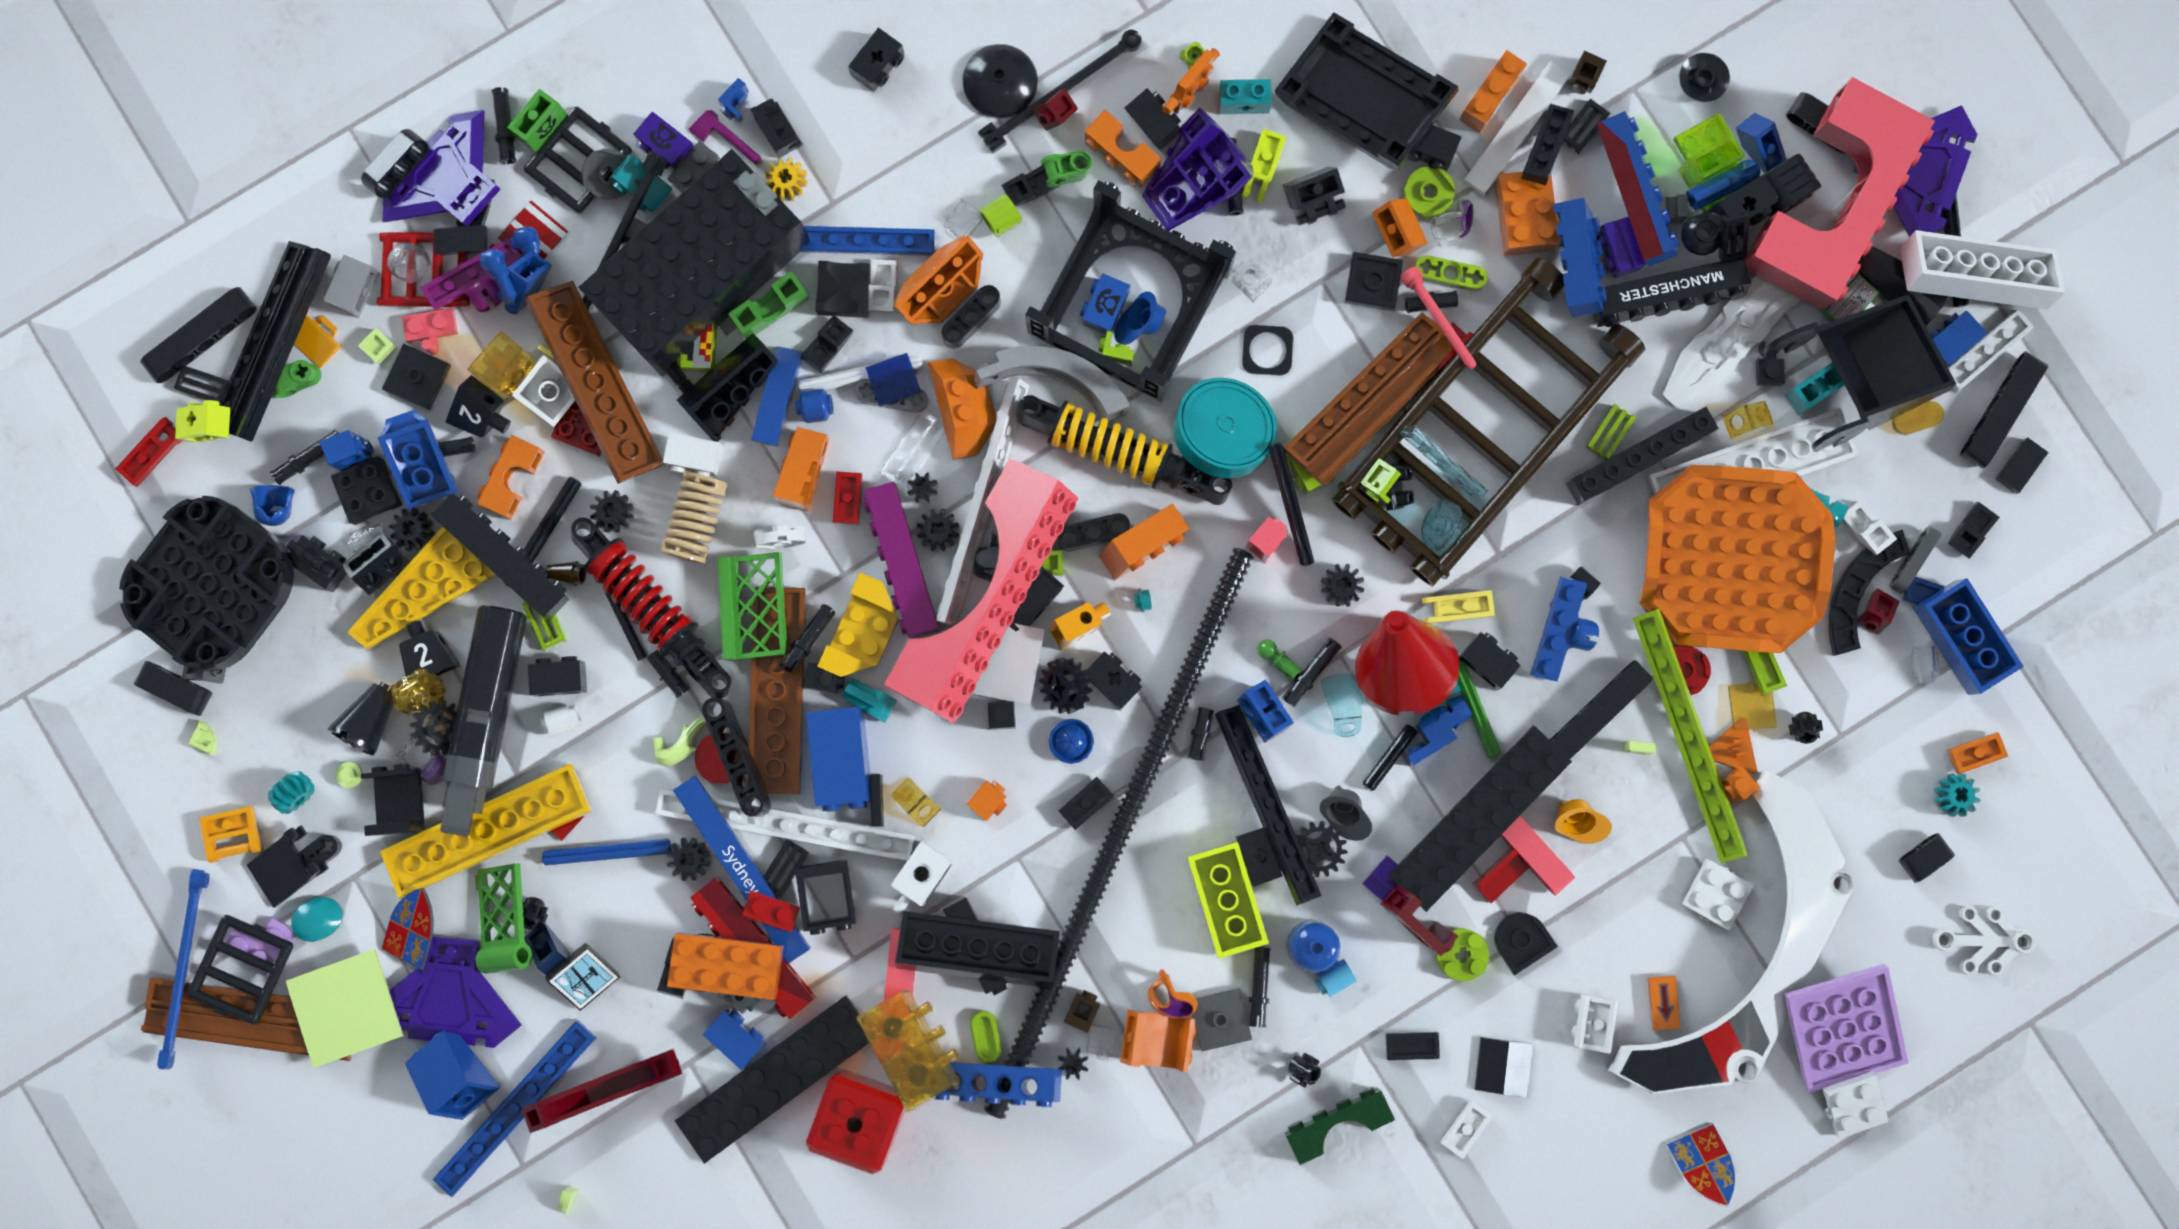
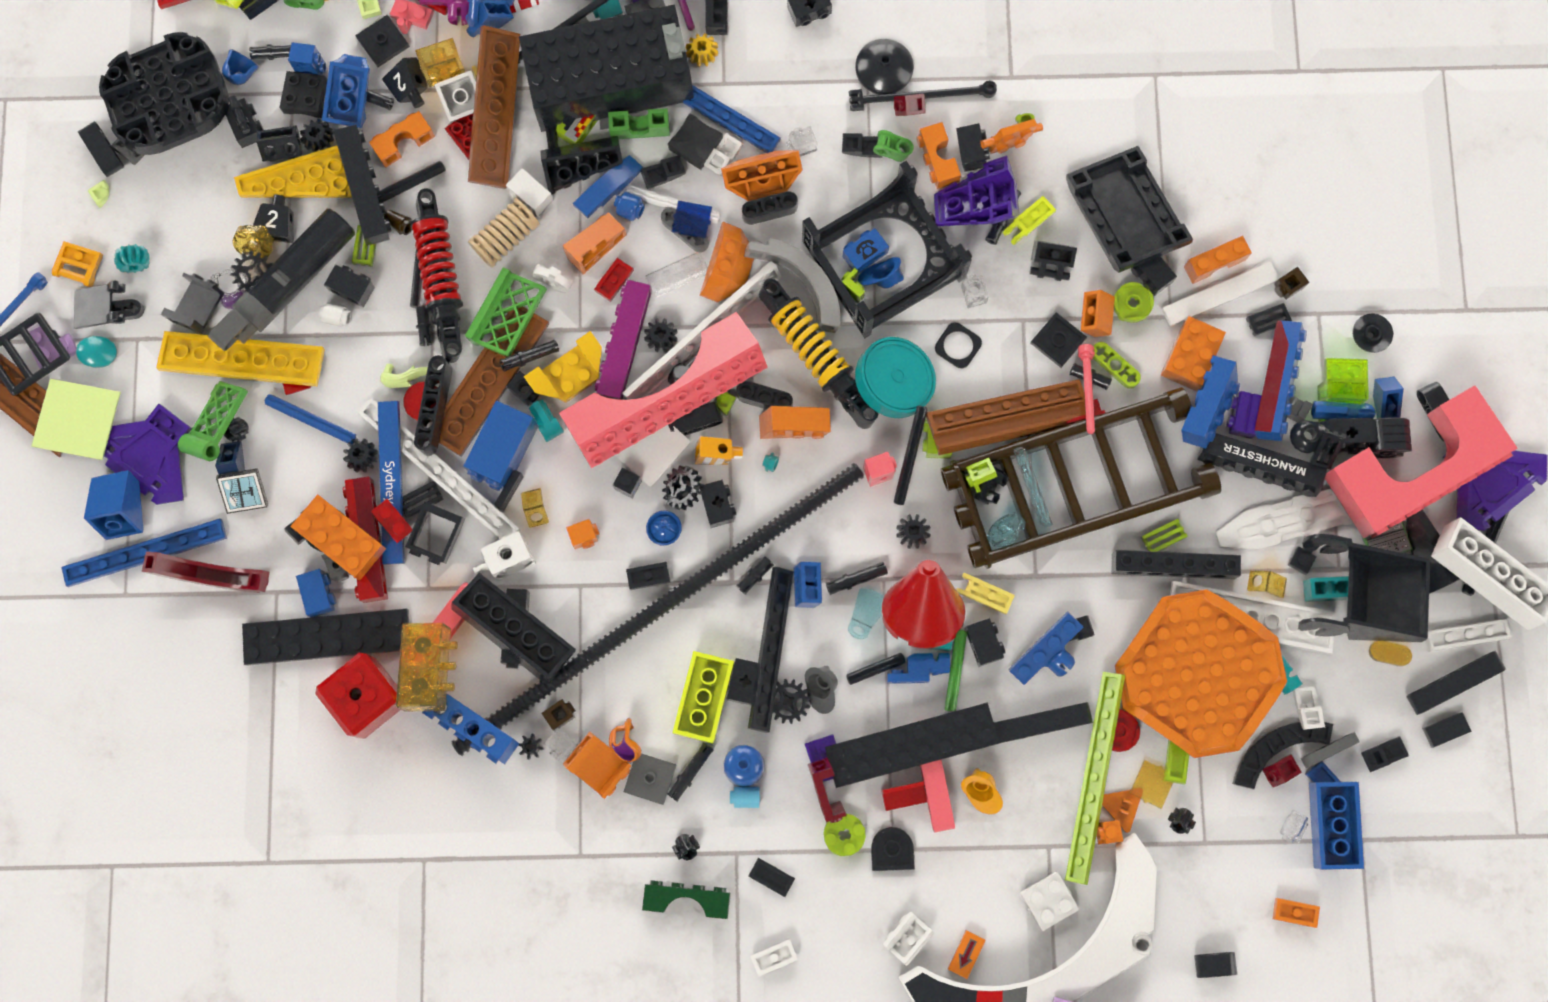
camera: 30 degrees right, 5 degrees down
black cone [327,682,396,756] -> none
yellowish green plate [336,762,363,788] -> none
clear brick [348,522,389,554] -> none
shield [381,887,434,970] -> none
yellowish green tile [557,1186,578,1215] -> none
black gear [590,490,634,533] -> none
black gear [907,472,938,504] -> none
lime tile [970,1010,1002,1063] -> none
lime piece [979,193,1022,238] -> none
teal brick [1219,79,1271,114] -> none
bright green pin [1257,639,1302,681] -> none
clear piece [1429,200,1474,247] -> none
black slope [1474,1037,1533,1097] -> none
black plate [1521,104,1575,186] -> none
yellowish green tile [1623,741,1656,755] -> none
blue brick [1930,310,1987,367] -> none
teal gear [1933,773,1981,817] -> none

